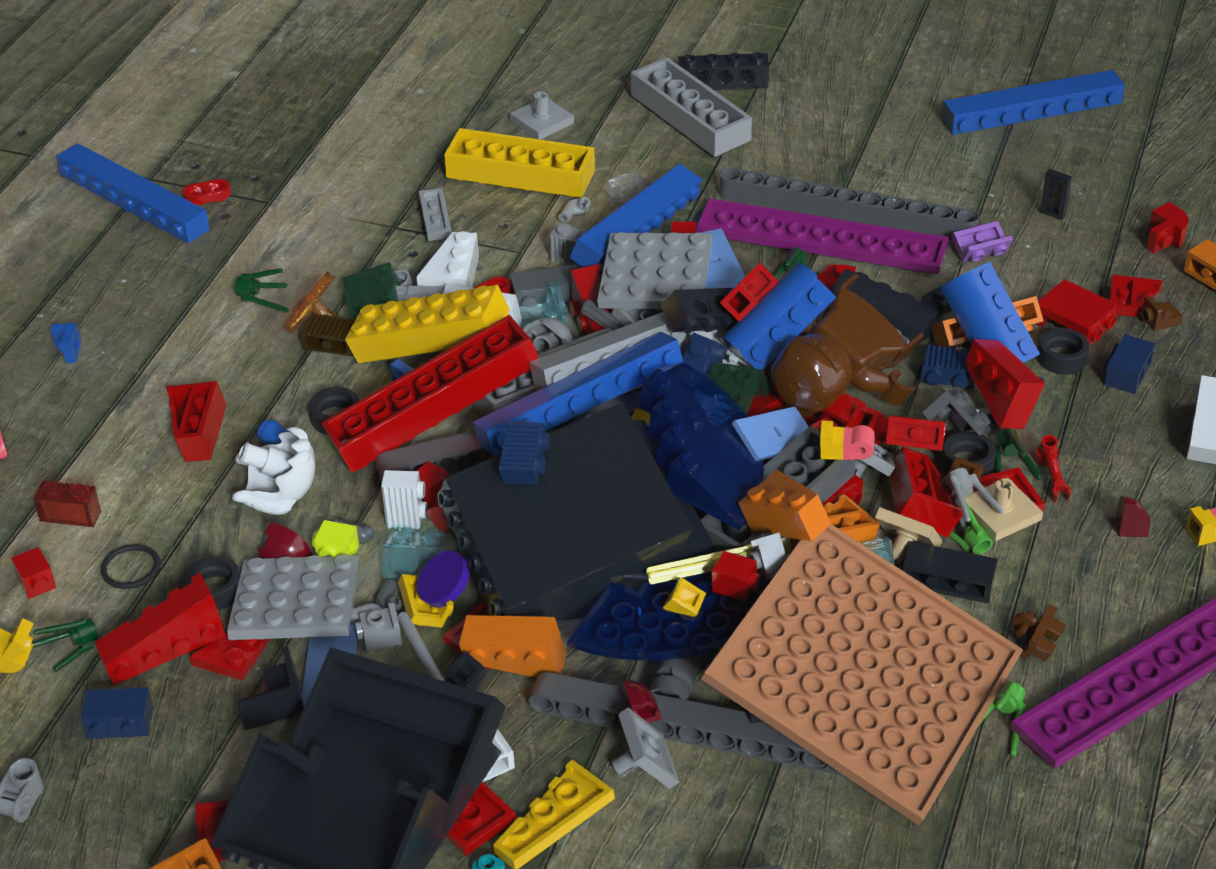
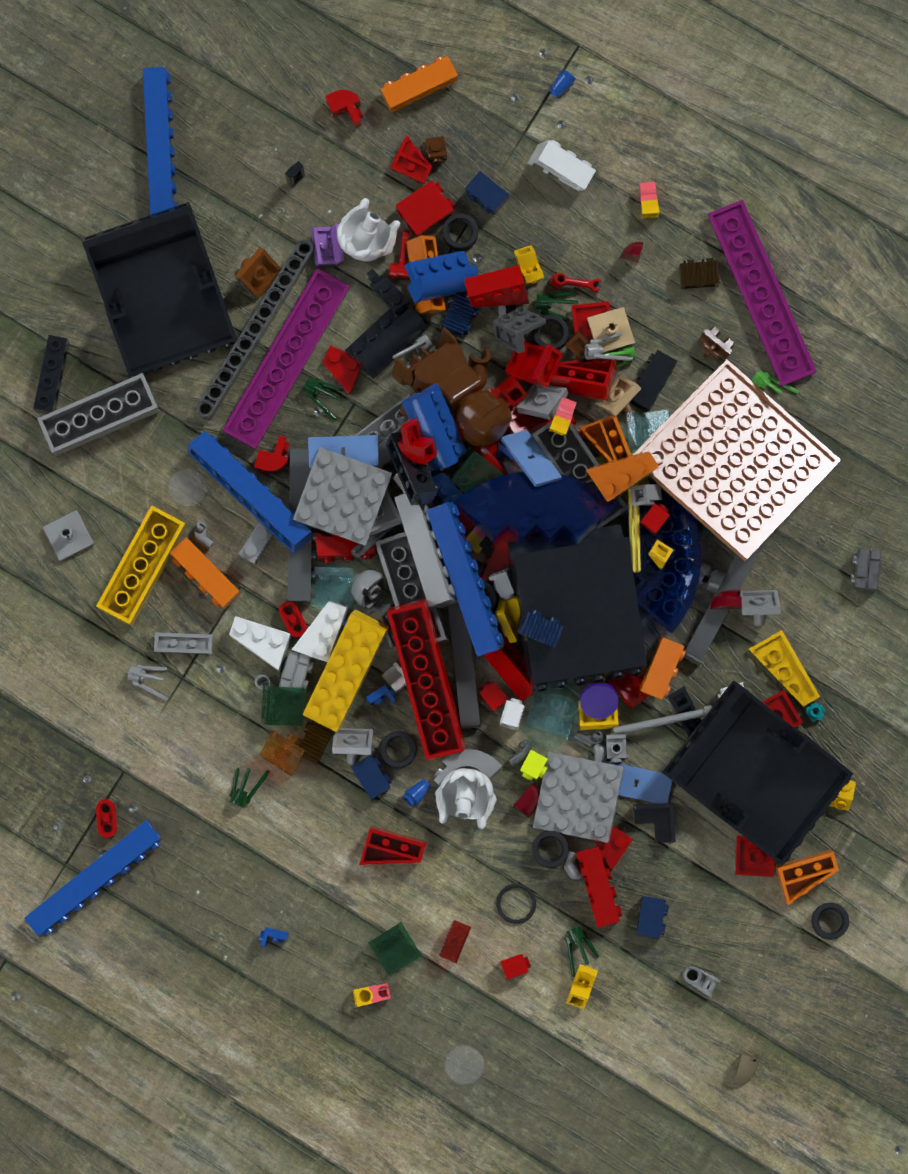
camera: 75 degrees left, 40 degrees up
none -> black panel [81,202,237,377]
none -> light grey plant [127,664,168,701]
none -> orange brick [170,537,241,609]
none -> dark orange tile [236,247,281,298]
none -> light grey tile [332,728,373,765]
none -> white piece [337,198,400,262]
none -> dark blue brick [351,755,392,801]
none -> clear green bracket [368,922,421,975]
none -> light grey arch [434,749,502,786]
none -> yellow brick [514,245,544,284]
none -> dark brown brick [679,258,720,289]

